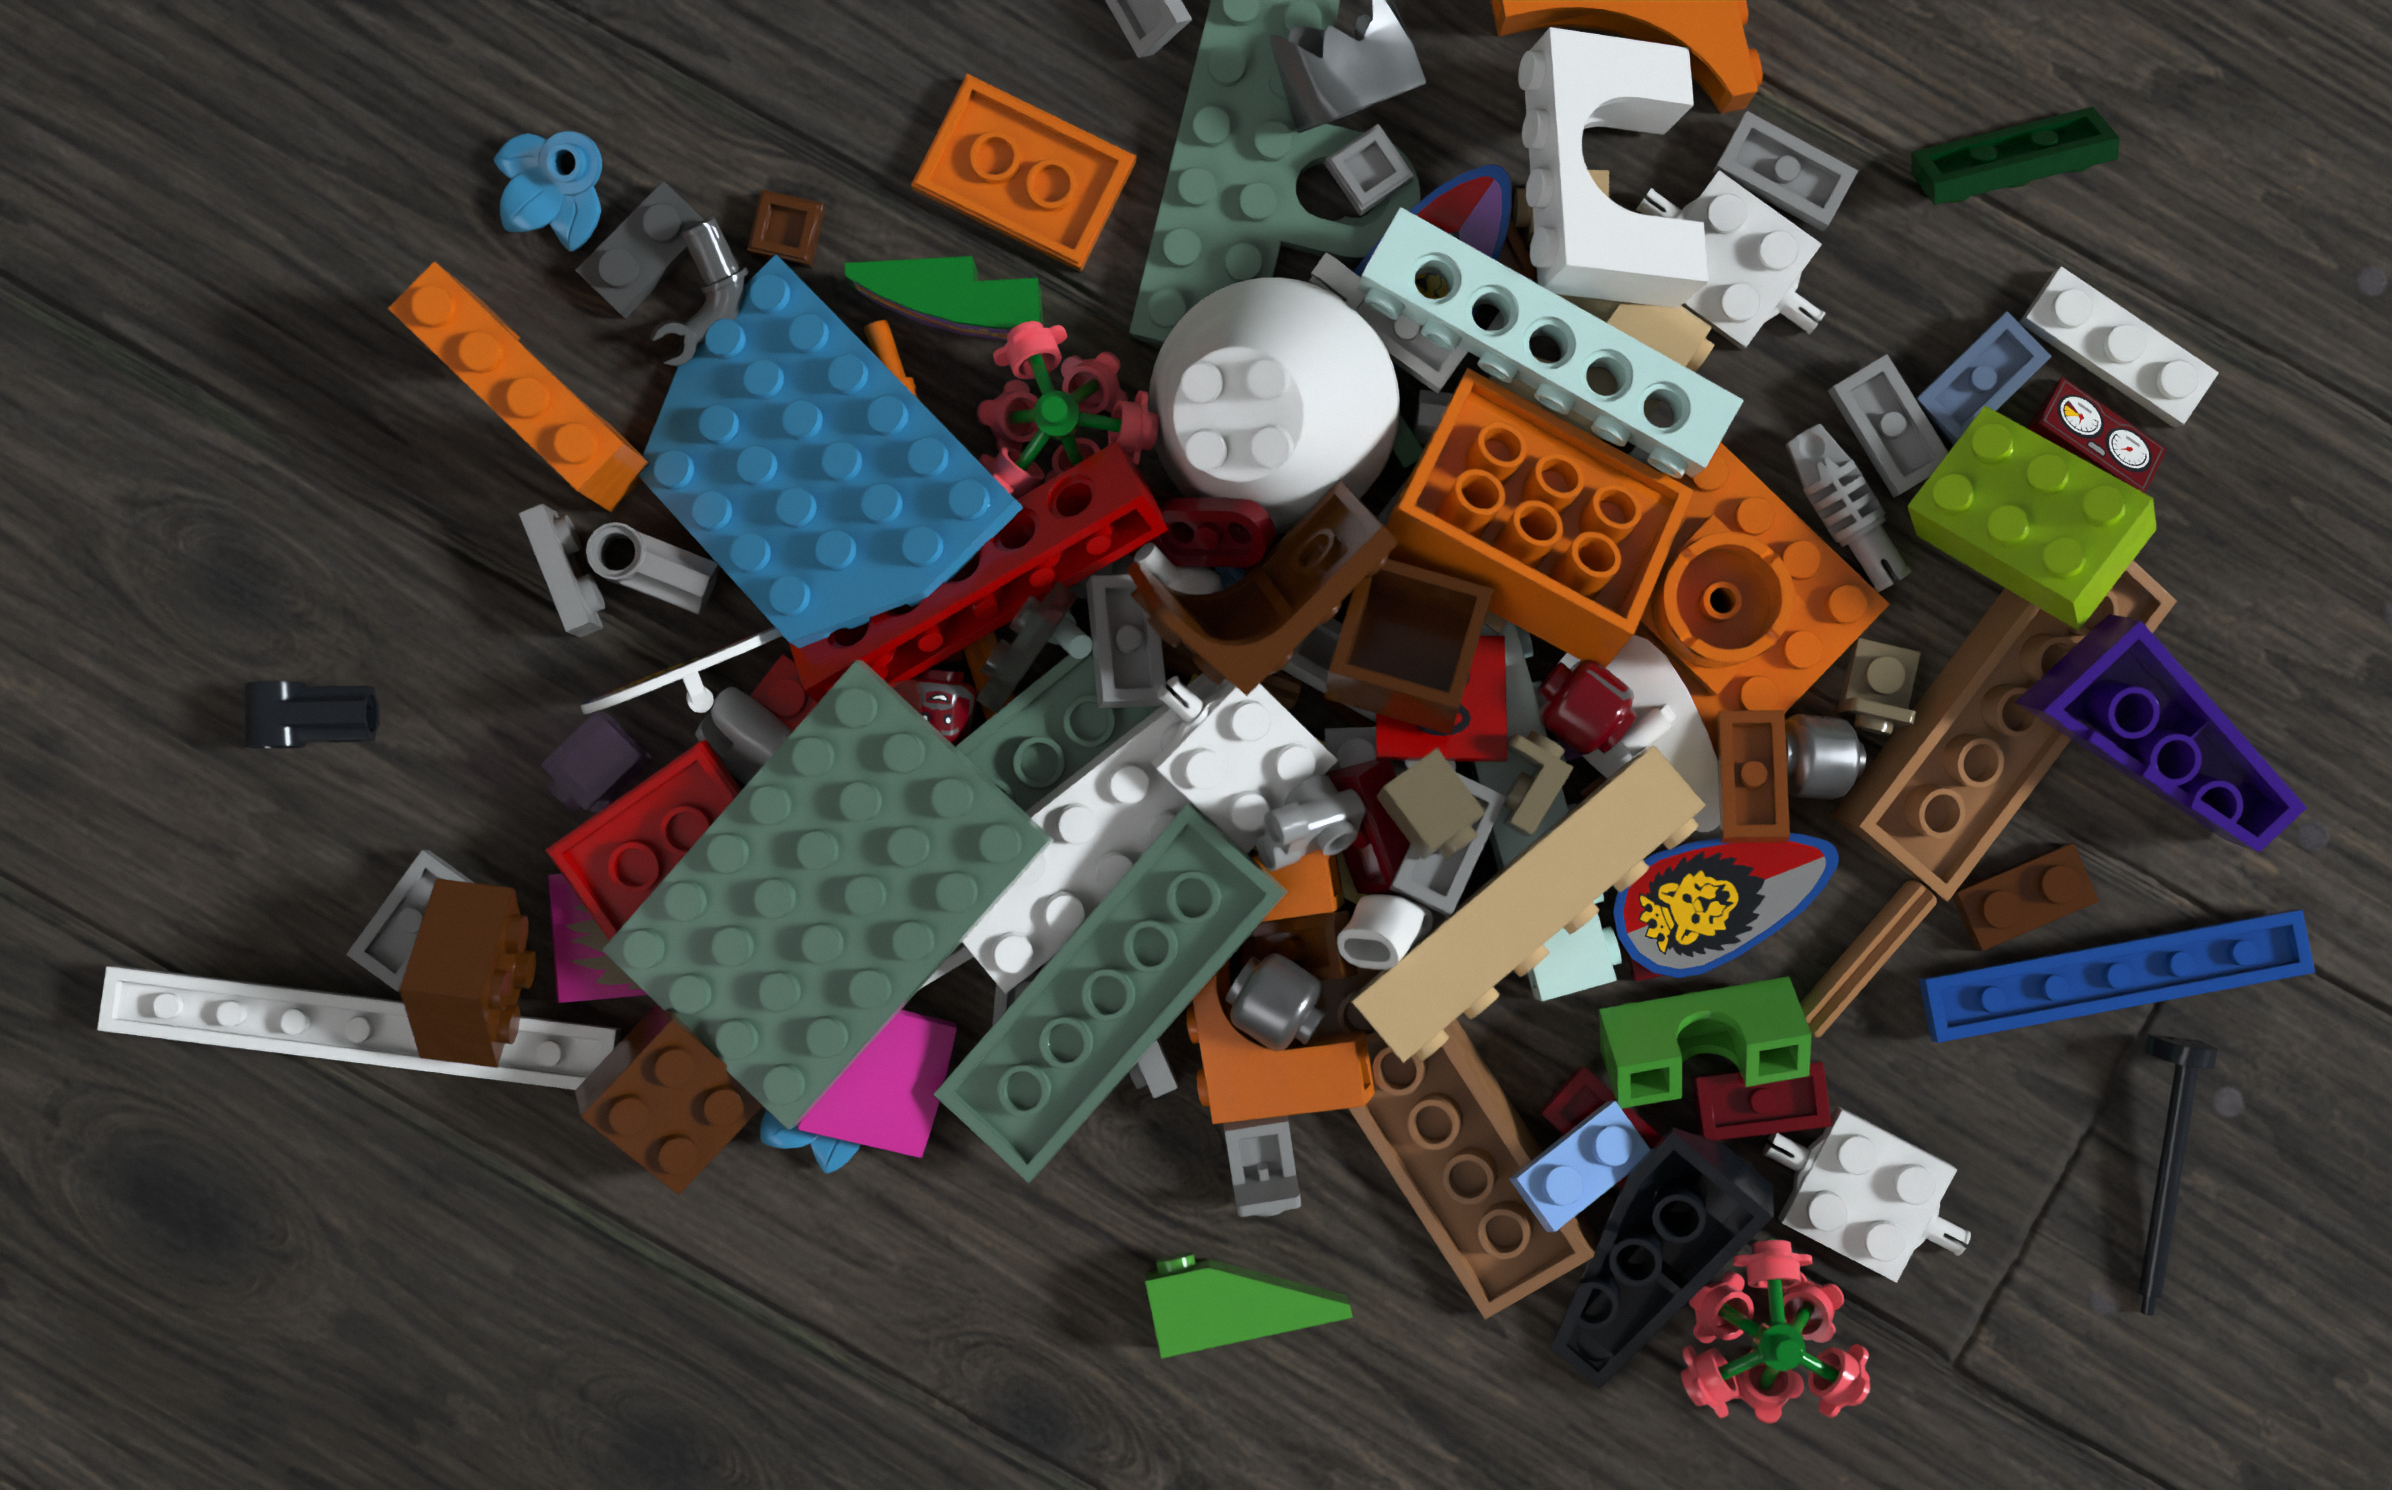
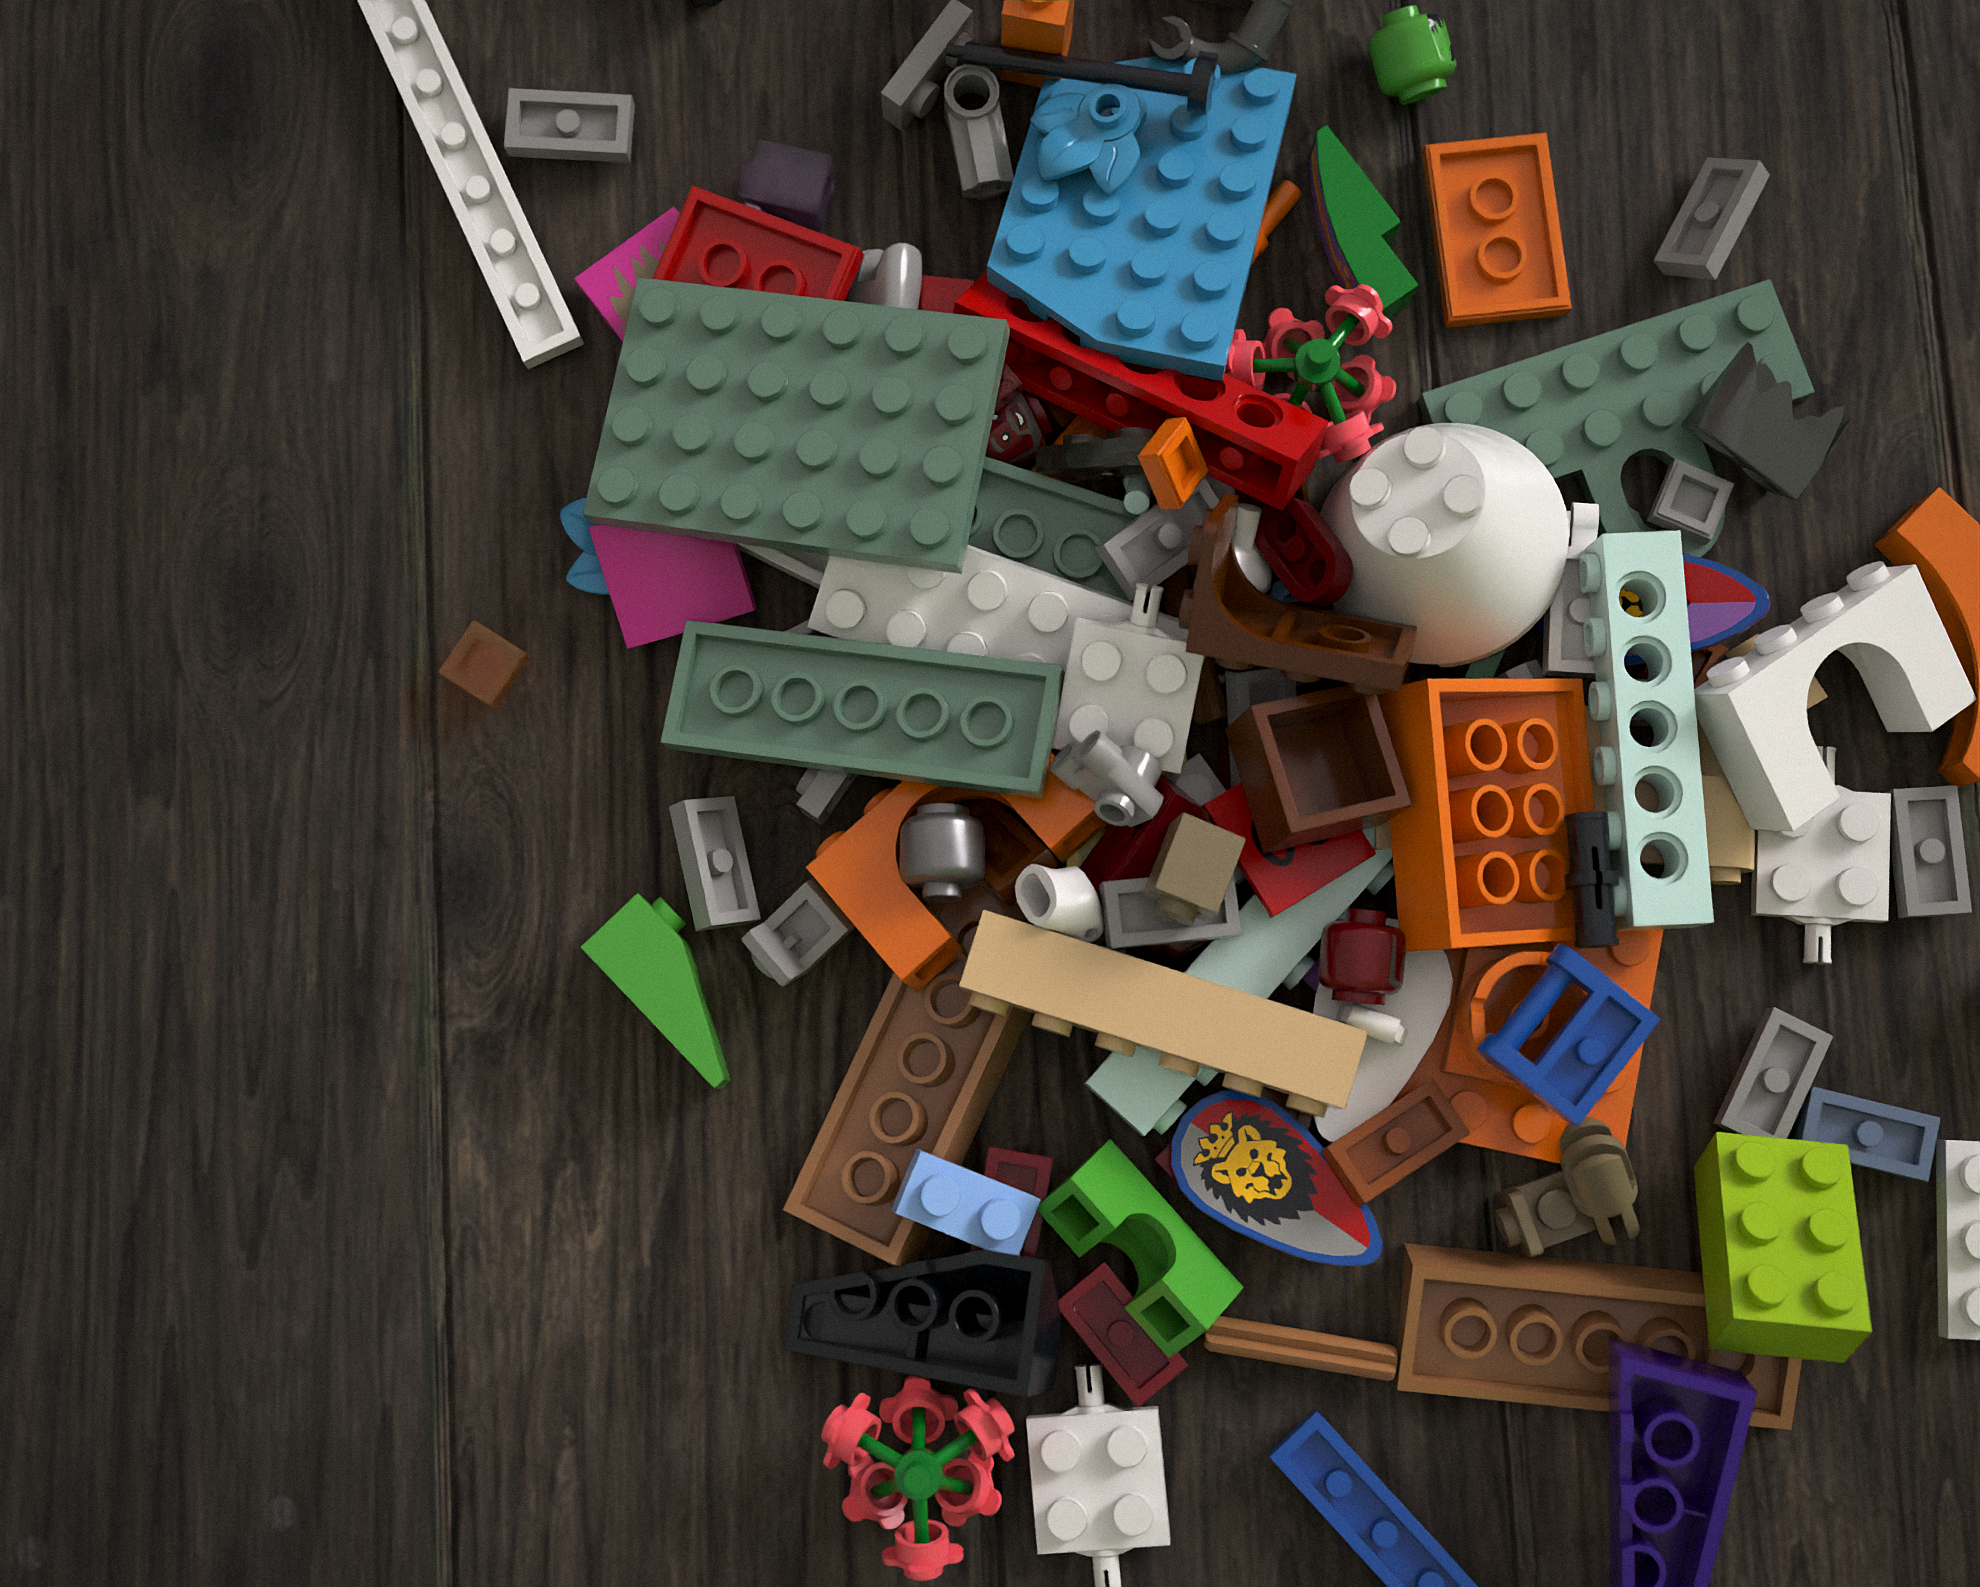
camera: 60 degrees right, 5 degrees down
reddish brown piece [399,878,536,1068] -> none
reddish brown piece [575,1004,763,1195] -> none
white shield [580,626,783,714] -> none
reddish brown tile [747,189,826,269] -> none
dark tan bracket [1503,731,1574,836] -> none
light grey hinge [1785,424,1912,592] -> none
flat silver head [1785,714,1866,800] -> none
reddish brown plate [1952,843,2099,951] -> none
slope [2026,377,2167,493] -> none
none -> clear orange plate [438,620,530,710]
none -> light grey plate [669,796,761,931]
none -> black piece [946,42,1219,114]
none -> dark azure plate [1030,83,1142,196]
none -> orange tile [1138,417,1208,510]
none -> bright green head [1368,5,1456,105]
none -> blue plate [1476,943,1661,1126]
none -> dark tan arm [1560,1117,1640,1246]
none -> black pin [1564,811,1619,948]

